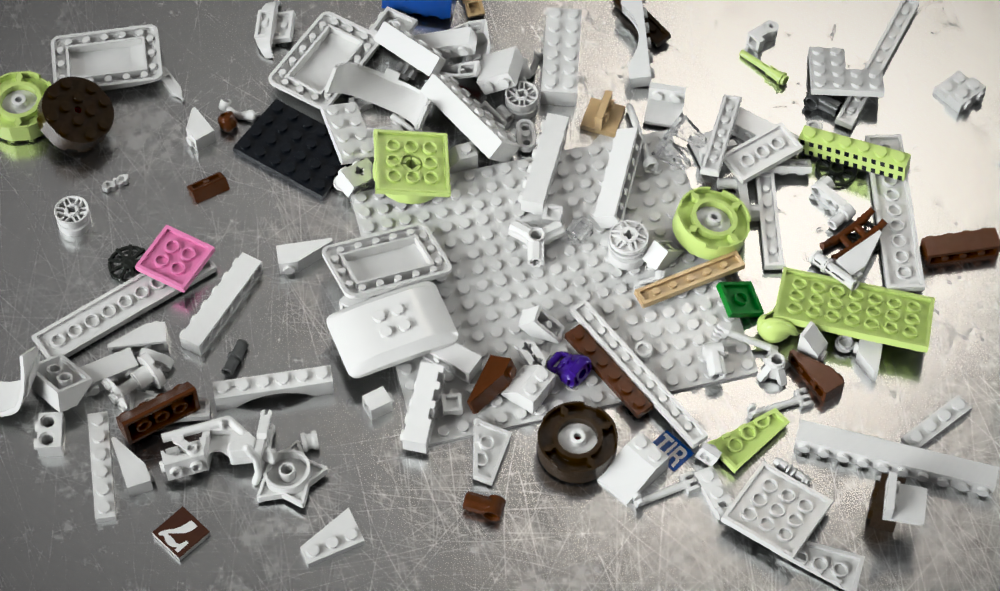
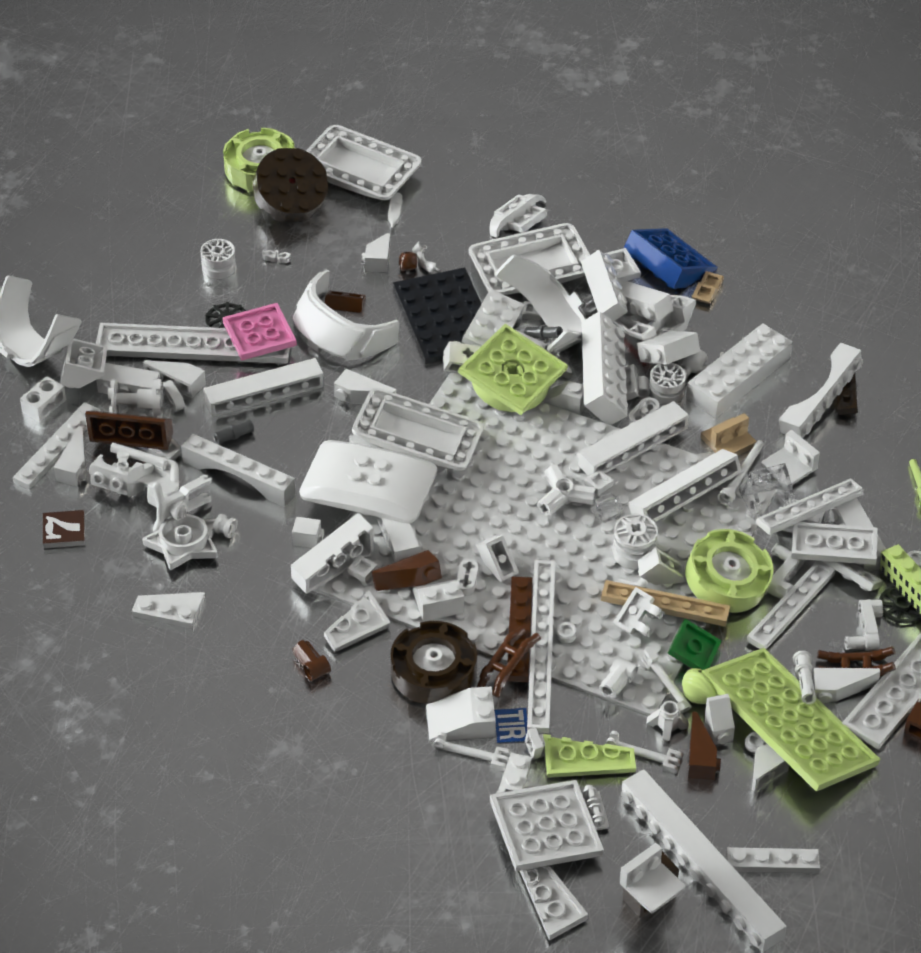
camera: 40 degrees right, 10 degrees down
dark purple piece [546,351,592,389] -> none
none -> white piece [292,269,400,360]
none -> reddish brown piece [477,626,541,697]
none -> dark grey pin [524,325,563,340]
none -> white plate [613,587,665,638]

